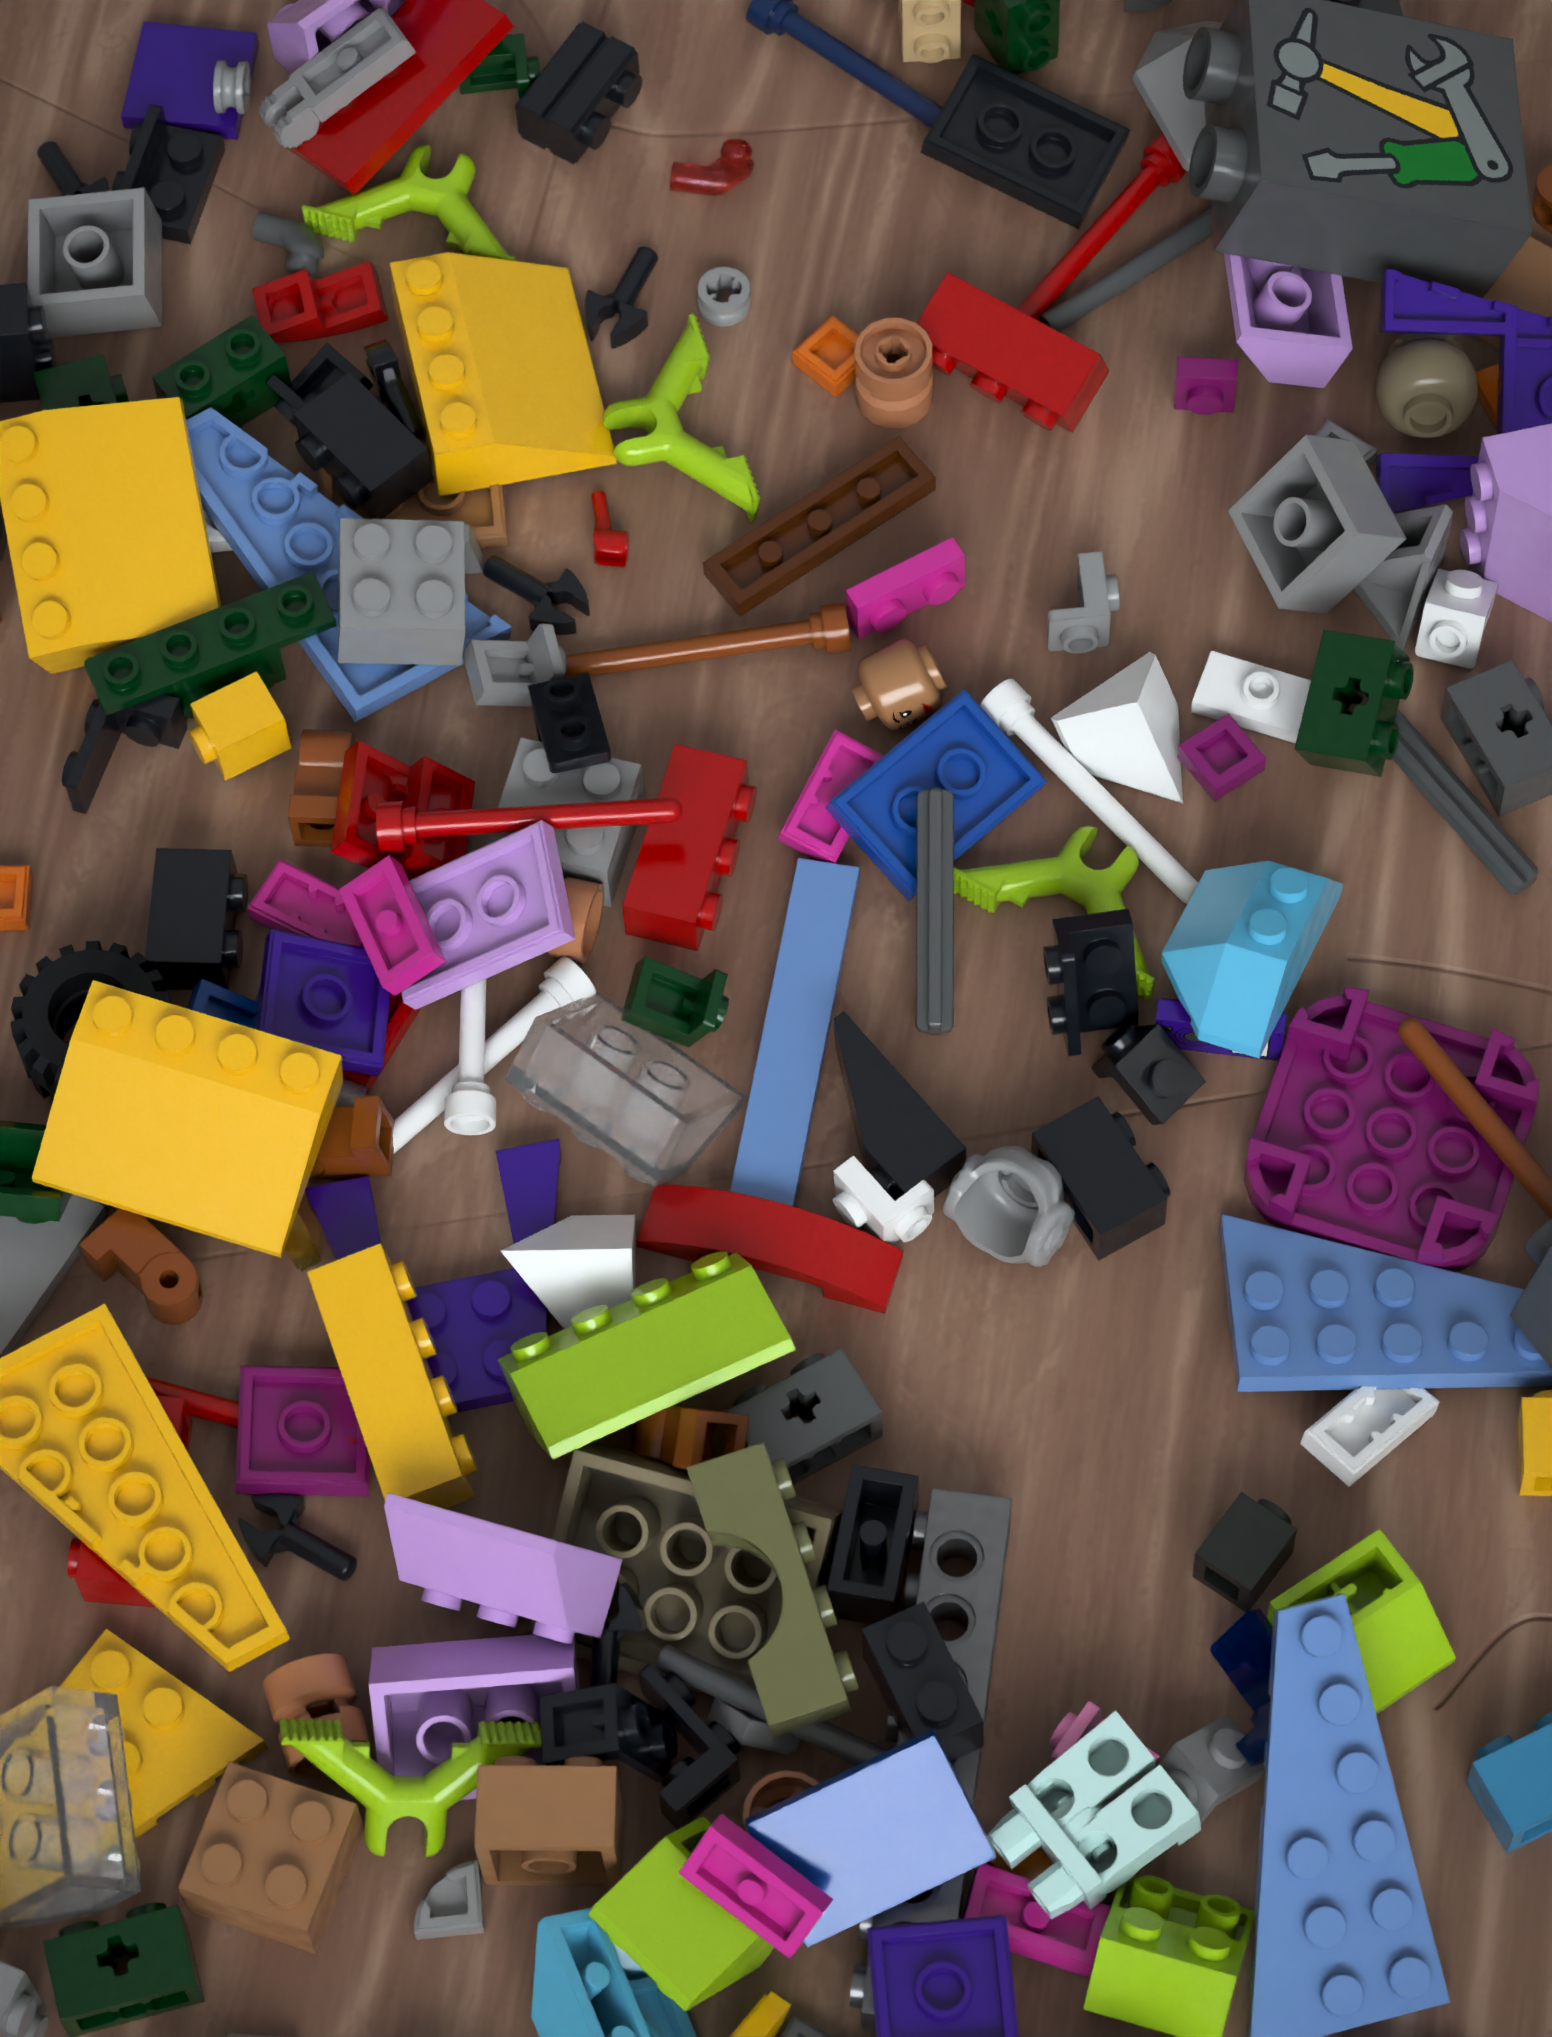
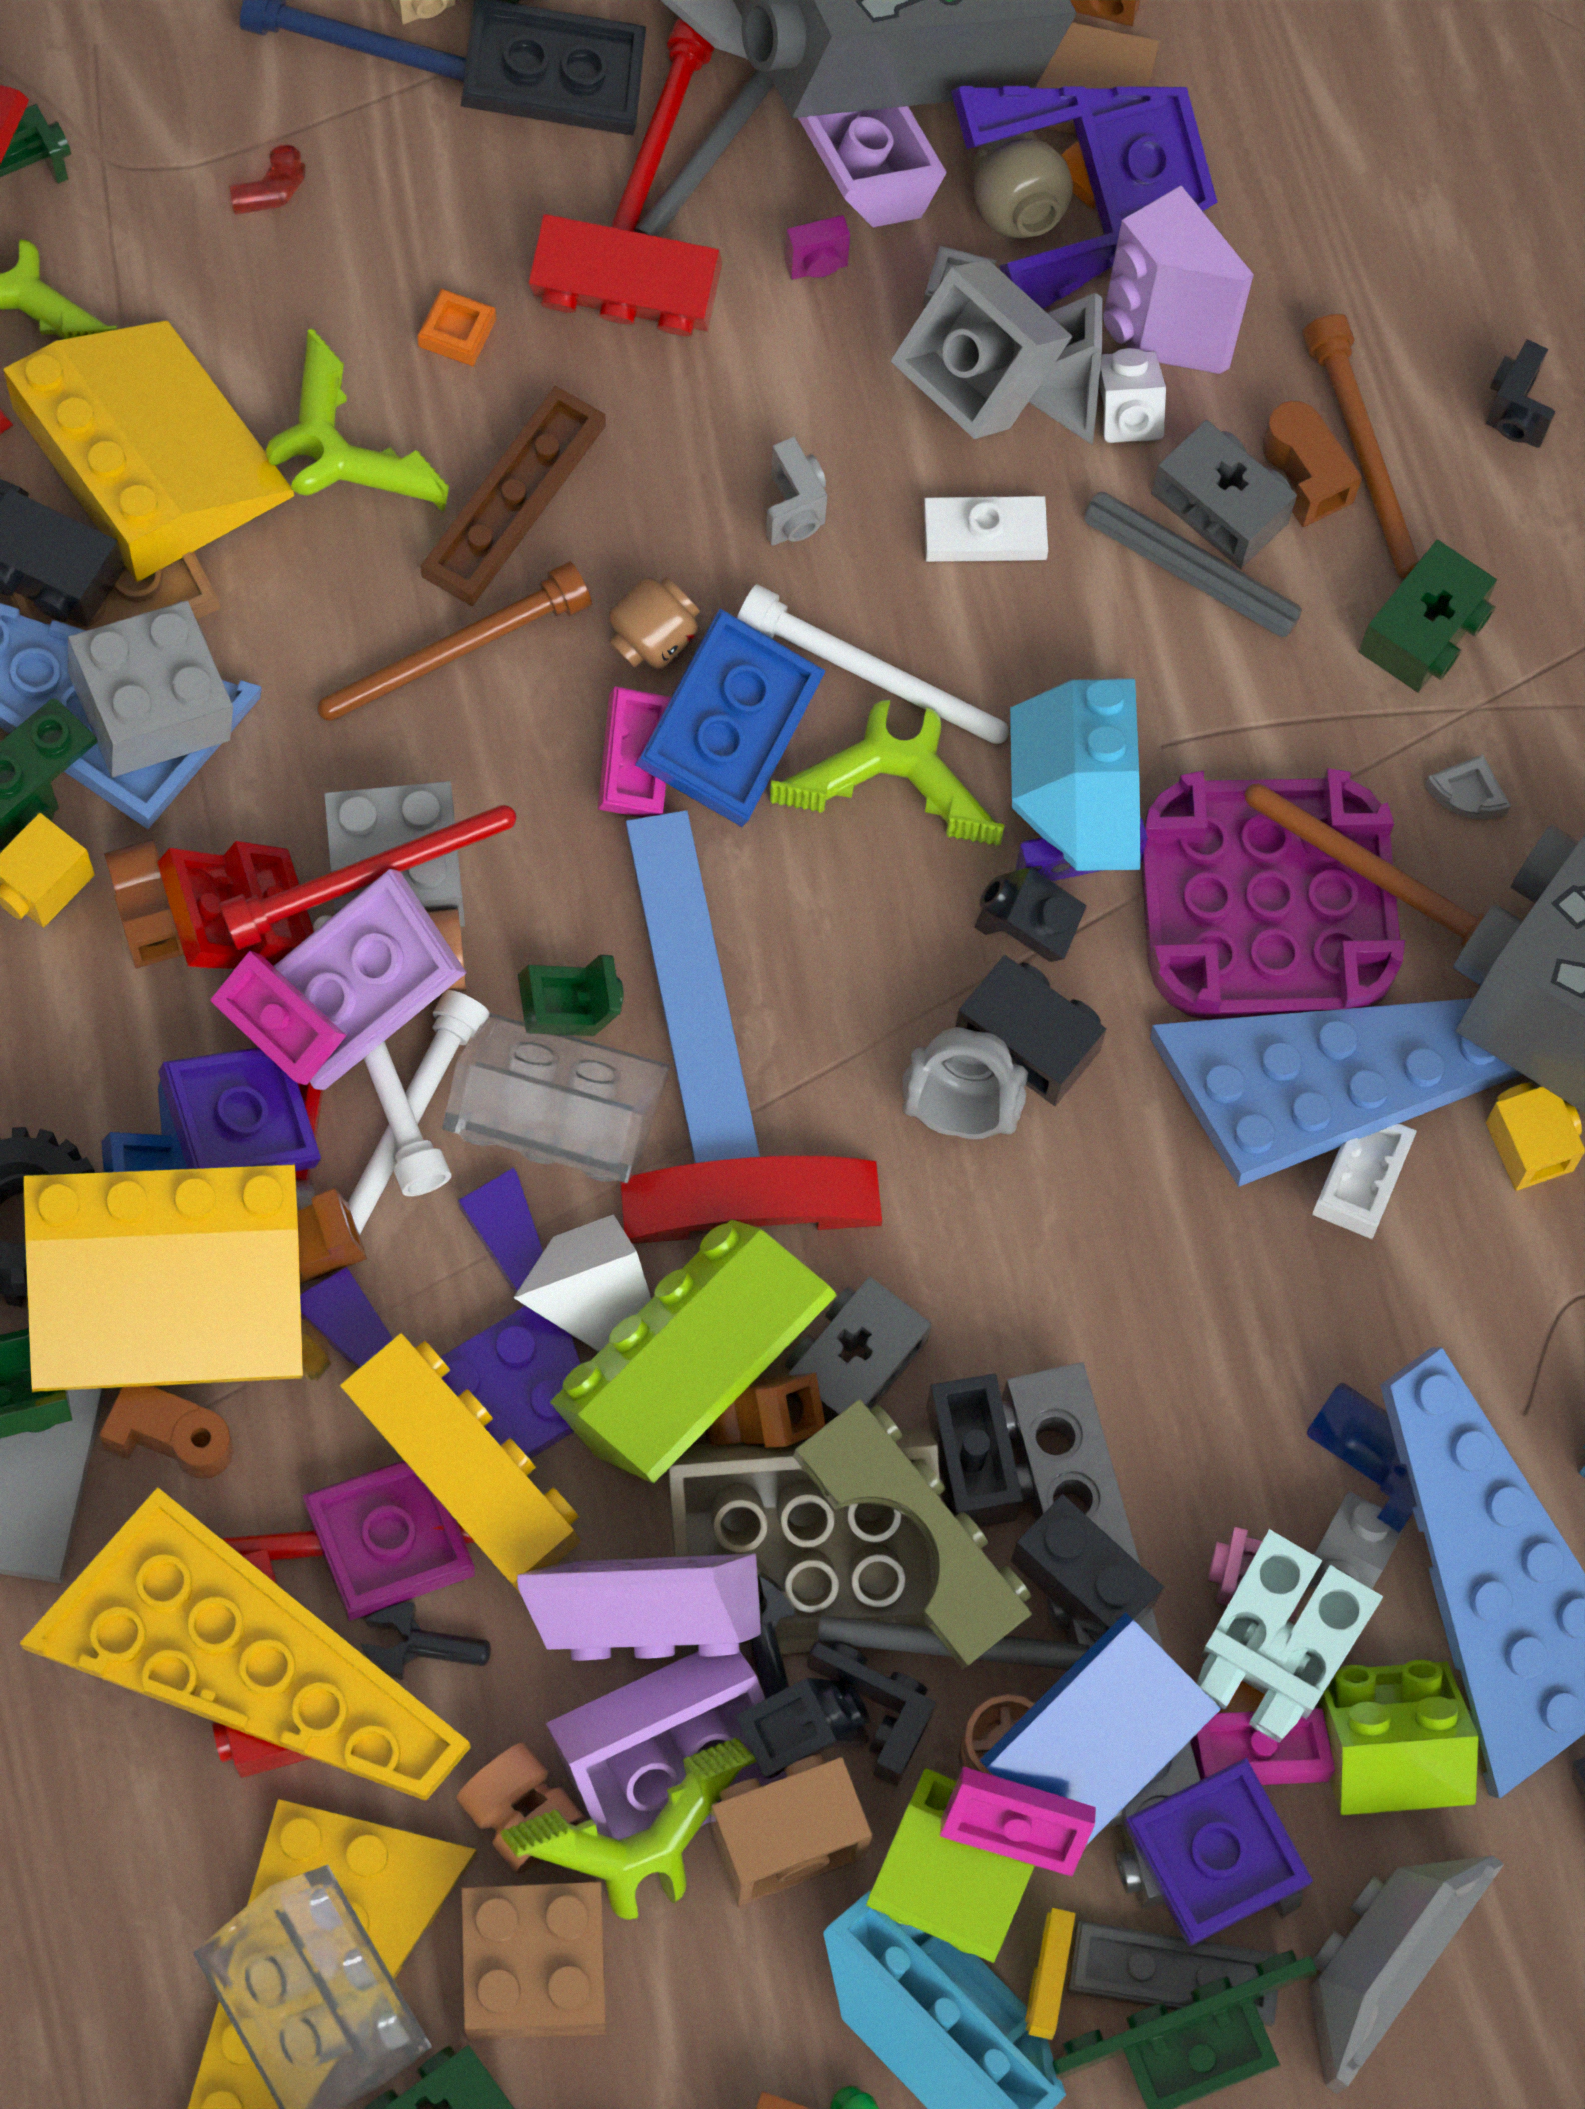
camera: 30 degrees left, 5 degrees up
black brick [145,848,248,990] -> none
dark pink plate [247,859,364,947] -> none
black bar [363,339,425,440] -> none
light grey tile [414,1860,485,1940] -> none
light grey bracket [463,624,566,707] -> none
black bar [483,555,590,635] -> none
black brick [515,21,642,164] -> none
black bracket [528,672,612,773] -> none
black bar [585,246,658,349] -> none
red hand [591,491,629,567] -> none
red brick [622,744,757,951] -> none
light grey bush [697,267,751,327] -> none
light grey tile [708,1697,801,1755] -> none
white bracket [833,1155,934,1245] -> none
black slope [834,1011,966,1201] -> none
dark pink plate [846,537,965,639] -> none
nougat wheel [855,317,933,429] -> none
dark grey axle [915,788,954,1035] -> none
black bracket [1043,909,1139,1056] -> none
white slope [1051,652,1183,803] -> none
magenta plate [1177,713,1266,802] -> none
pearl dark grey brick [1192,1492,1297,1614] -> none
lime slope [1265,1529,1456,1715] -> none
dark green brick [1294,629,1414,777] -> none

